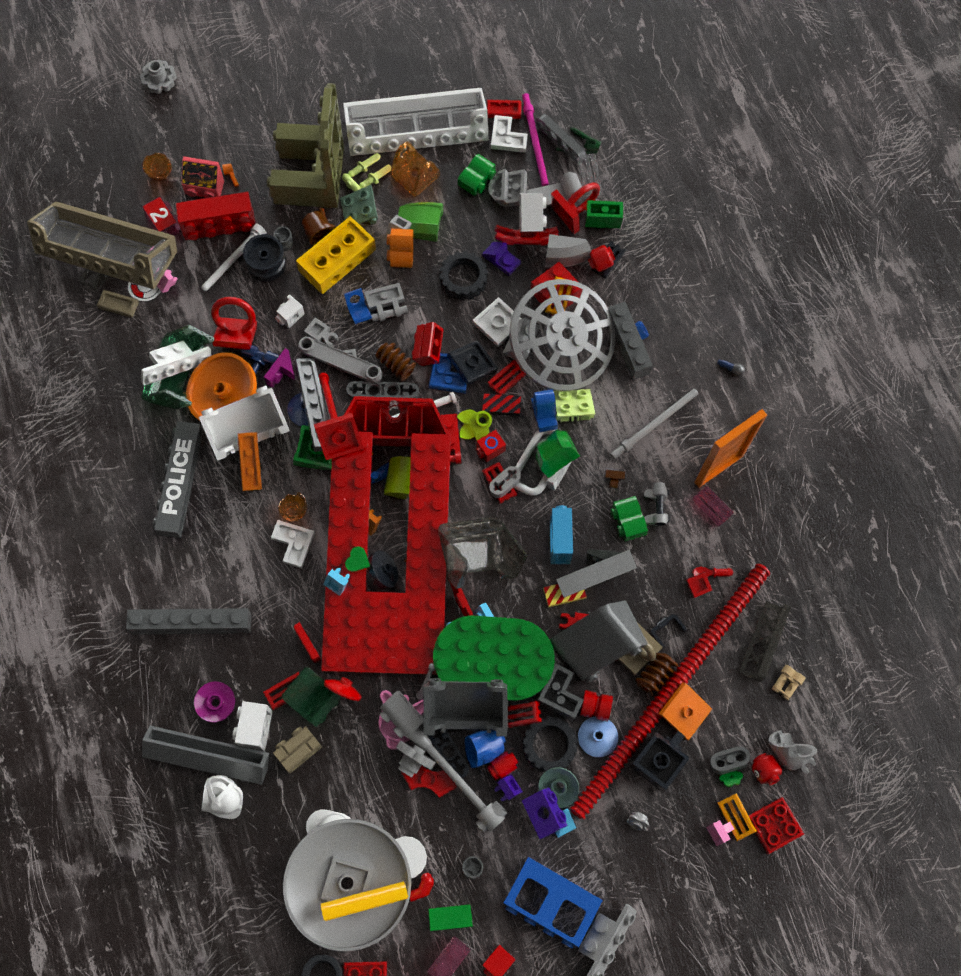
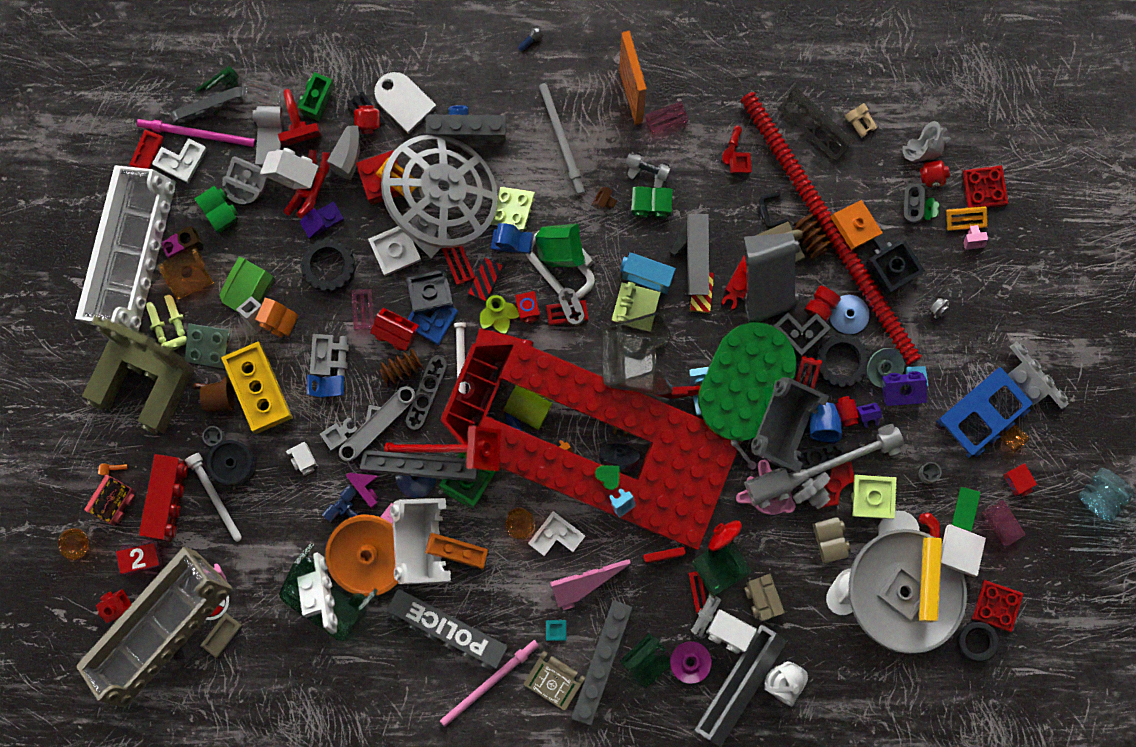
camera: 65 degrees left, 10 degrees up
red tile [211,297,257,350] -> none
none -> red brick [96,589,132,623]
none -> leg [161,226,204,259]
none -> clear pink tile [352,289,374,331]
none -> white tile [375,72,437,134]
none -> bright pink bar [440,640,539,727]
none -> dark tan piece [523,651,586,711]
none -> teal tile [546,620,567,641]
none -> bright pink wedge [551,559,631,610]
none -> yellowish green hinge [612,282,660,331]
none -> clear green bracket [620,633,671,689]
none -> light grey pin [691,594,721,637]
none -> dark tan brick [813,517,851,564]
none -> yellowish green bracket [850,475,896,519]
none -> white tile [941,524,986,577]
none -> clear orange tile [1000,425,1030,453]

